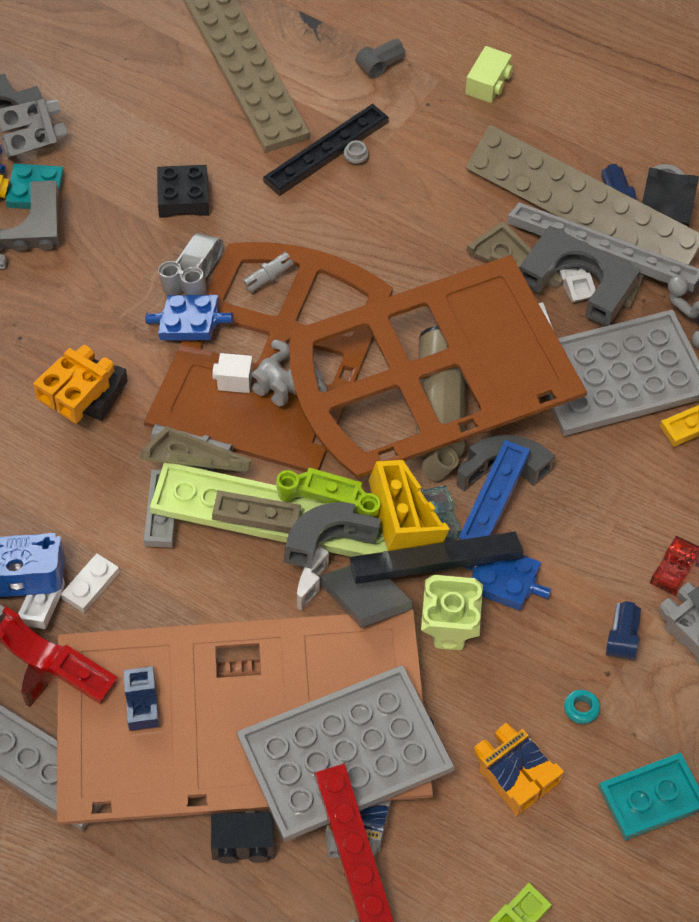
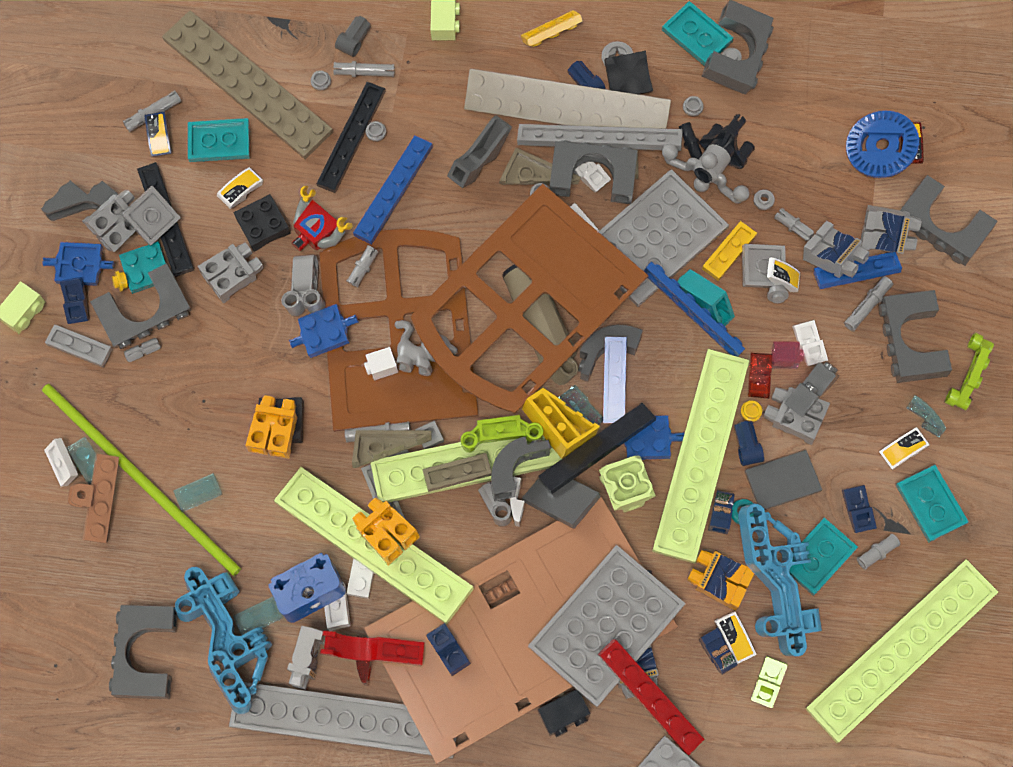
camera: 20 degrees left, 15 degrees up
none -> light grey plate [121,186,181,246]
none -> light grey pin [123,90,182,132]
none -> black tile [137,162,194,277]
none -> slope [144,111,172,157]
none -> teal plate [188,118,250,162]
none -> light grey hips [198,242,263,304]
none -> slope [217,167,263,209]
none -> yellowish green plate [274,467,474,624]
none -> torso [292,186,353,252]
none -> light grey plate [311,70,331,90]
none -> light grey pin [333,61,395,77]
none -> light orange hips [352,497,420,566]
none -> blue plate [353,135,433,245]
none -> light grey plate [415,421,444,449]
none -> dark grey arch [447,115,512,188]
none -> light grey piece [478,482,512,526]
none -> yellow plate [521,10,582,47]
none -> blue plate [644,261,745,357]
none -> yellowish green plate [652,349,749,564]
none -> teal slope [677,269,735,326]
none -> dark blue leg [699,628,738,675]
none -> dark blue leg [708,490,735,534]
none -> slope [715,611,756,664]
none -> dark azure beam [738,504,822,656]
none -> yellow plate [741,401,762,422]
none -> dark grey tile [745,450,822,510]

